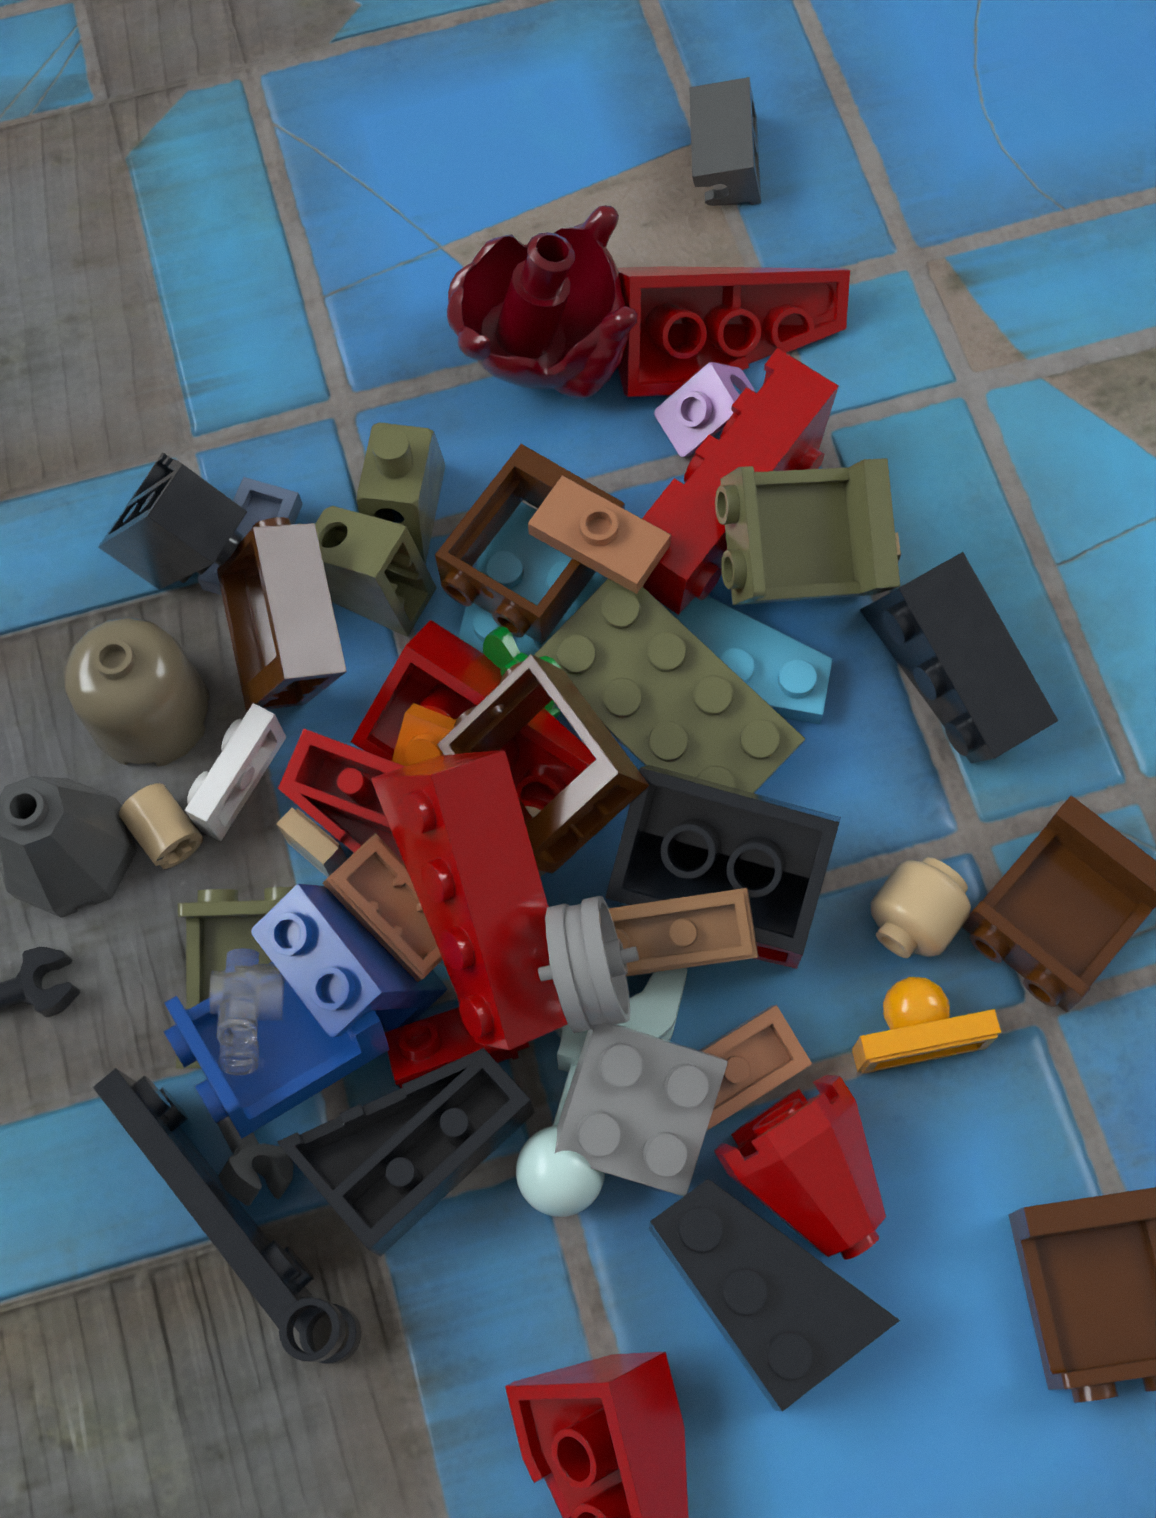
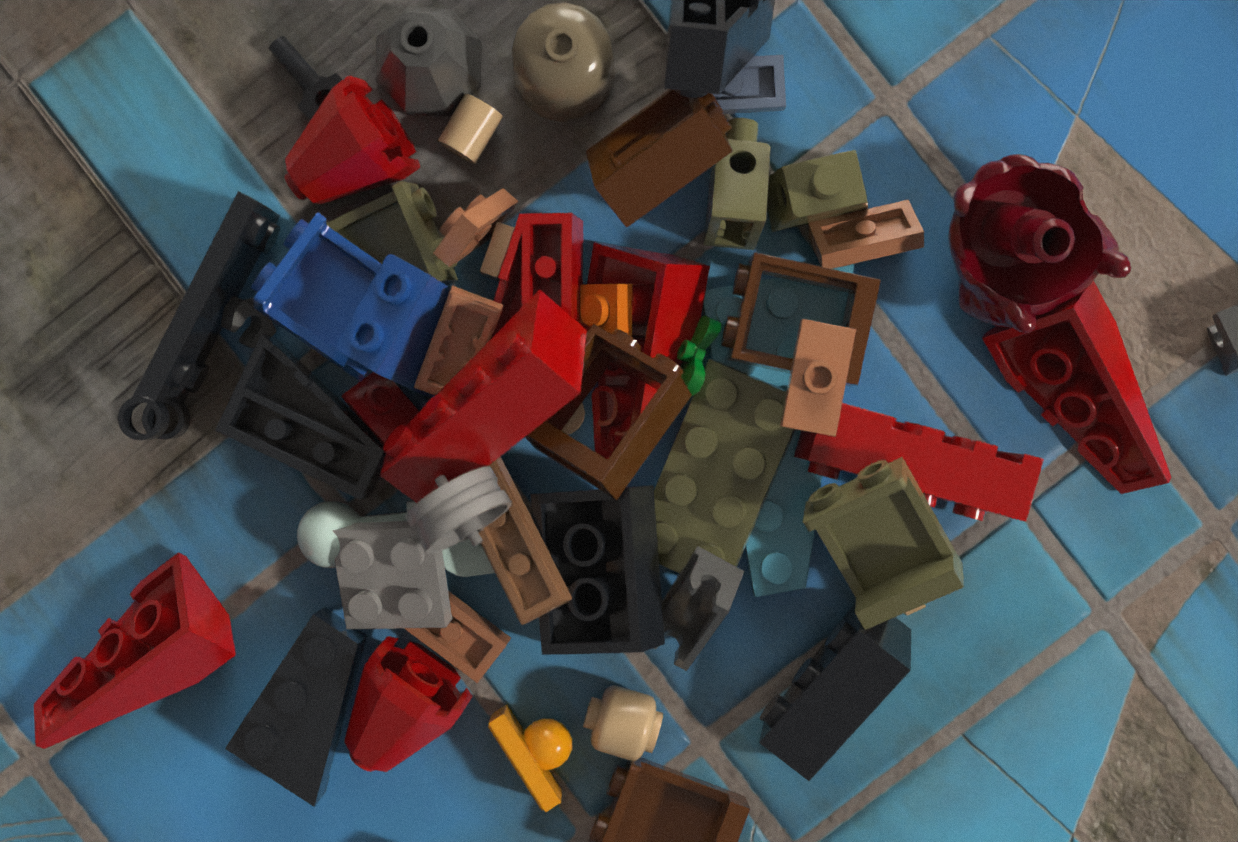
camera: 65 degrees right, 20 degrees up
white plate [184,703,287,842] -> none
clear plate [210,948,284,1076] -> none
lavender bracket [654,362,756,457] -> none
none -> red cone [284,75,421,204]
none -> nougat plate [433,188,519,267]
none -> dark grey hinge [653,546,744,671]
none -> nougat plate [808,200,924,269]

